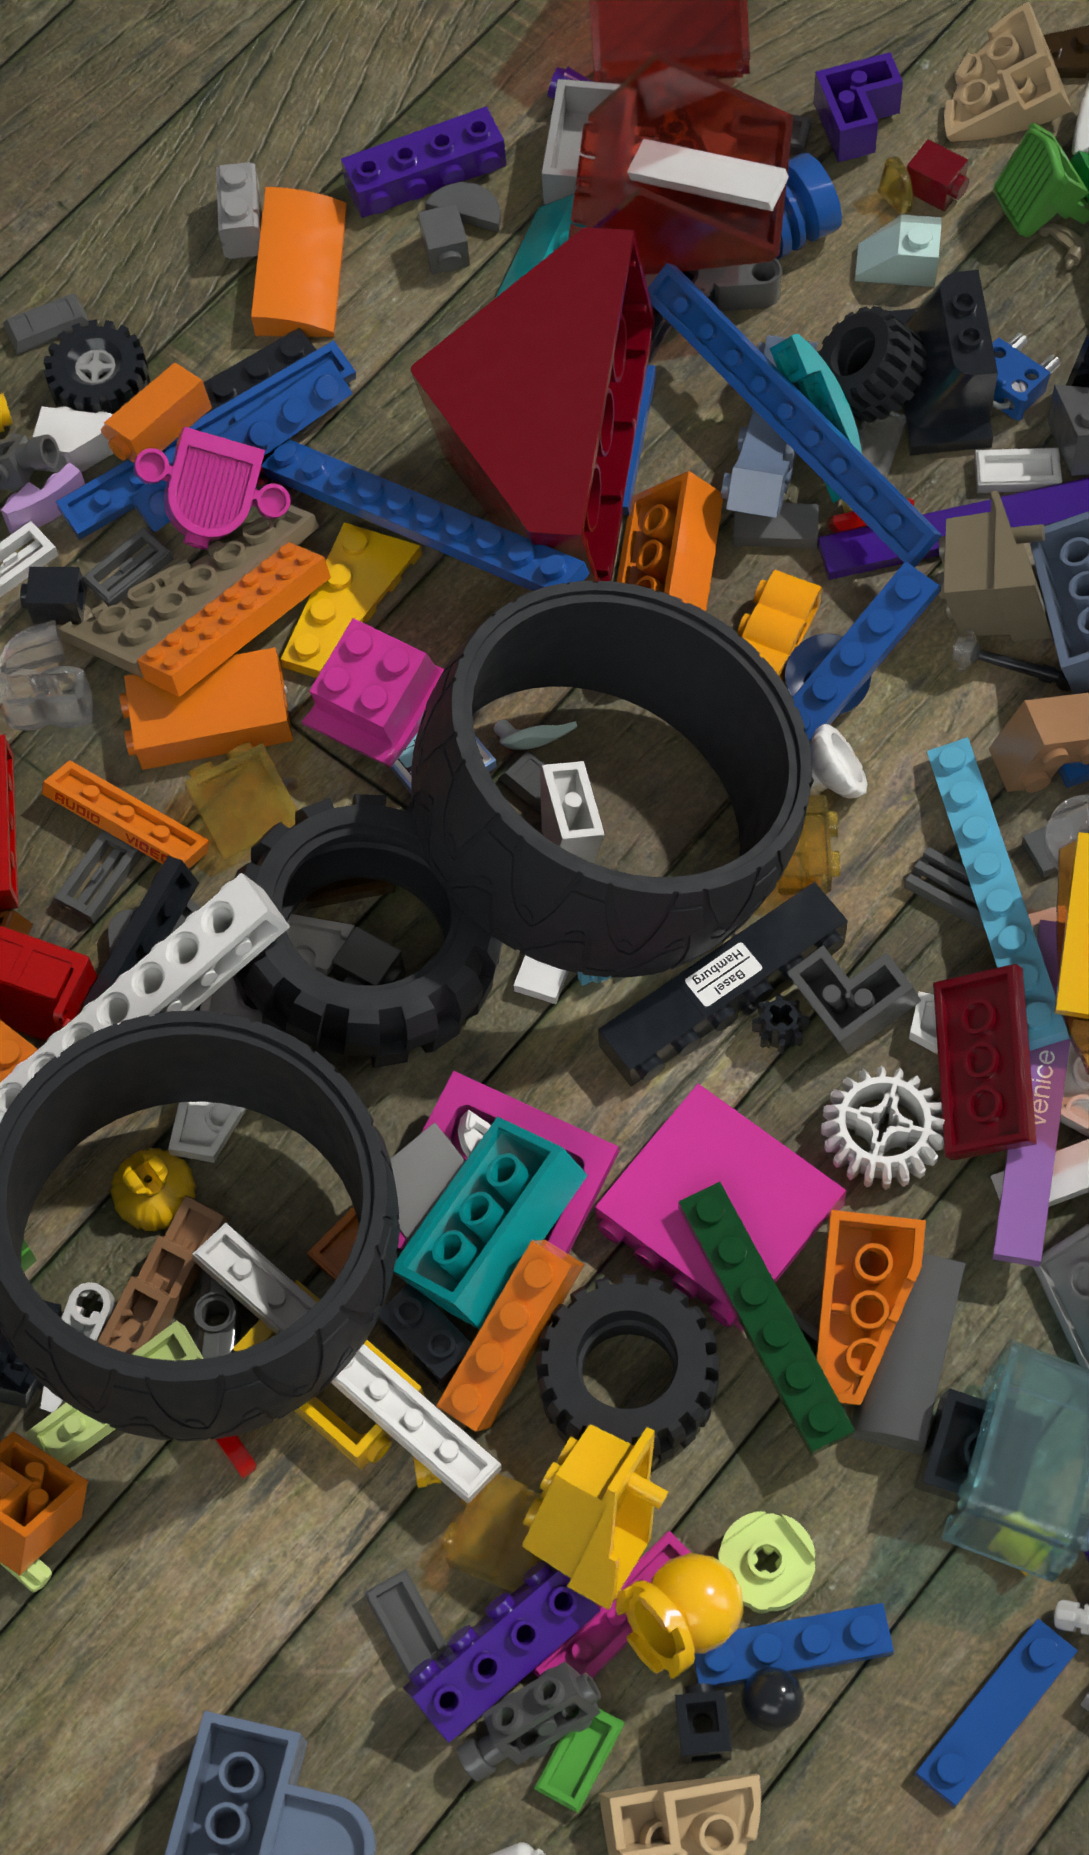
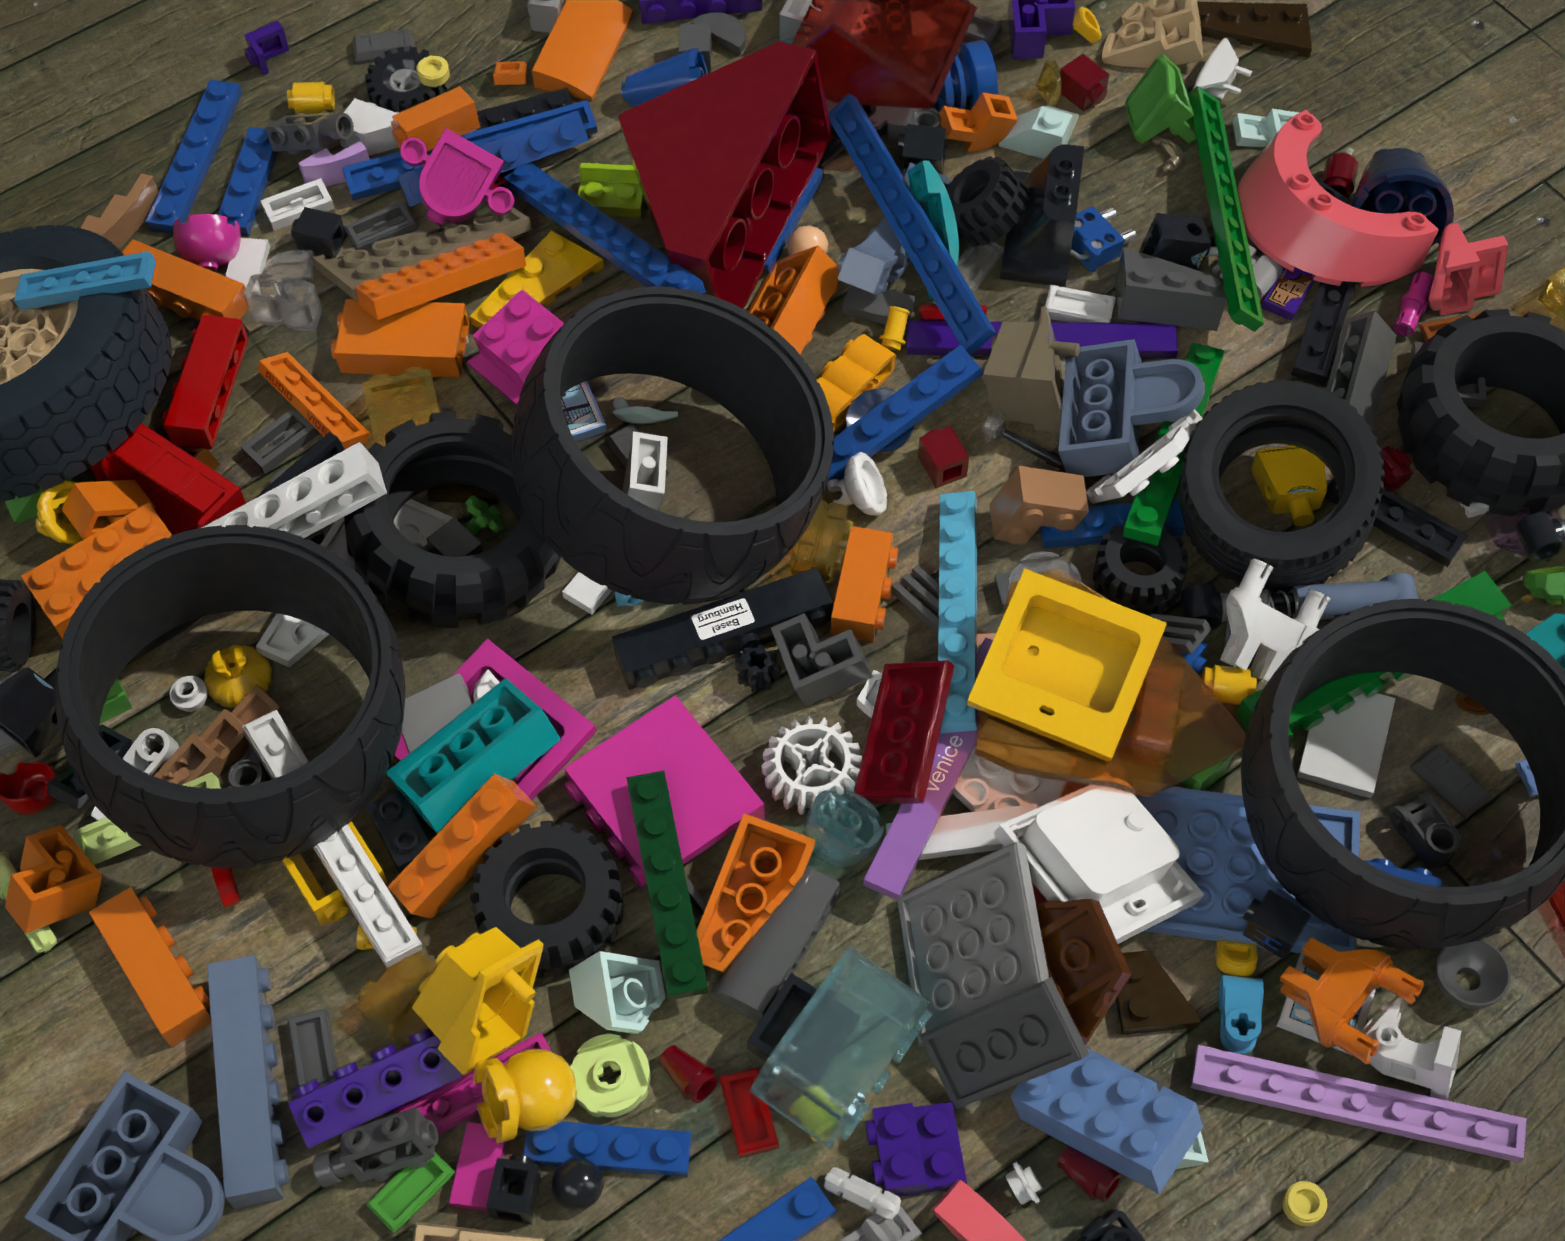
camera: 10 degrees right, 5 degrees down
white tile [627,139,789,211] -> none
none -> orange brick [89,887,212,1048]
none -> white plate [170,676,208,712]
none -> sand blue brick [207,955,289,1209]
none -> light yellow tile [417,56,450,87]
none -> dark pink tile [449,1122,507,1213]
none -> bright green plant [465,495,504,535]
none -> orange tile [493,61,527,86]
none -> light aqua slope [569,951,665,1034]
none -> lime bracket [578,163,644,217]
none -> blue cone [621,48,708,107]
none -> dark red cone [659,1045,718,1103]
none -> red tile [719,1067,779,1159]
none -> light nougat piece [787,225,829,256]
none -> clear light blue cylinder [804,790,884,867]
none -> orange brick [831,526,899,643]
none -> yellow pin [879,306,910,351]
none -> black brick [897,124,947,175]
none -> dark red brick [918,426,969,488]
none -> orange brick [939,92,1018,152]
none -> yellow tile [1073,7,1101,44]

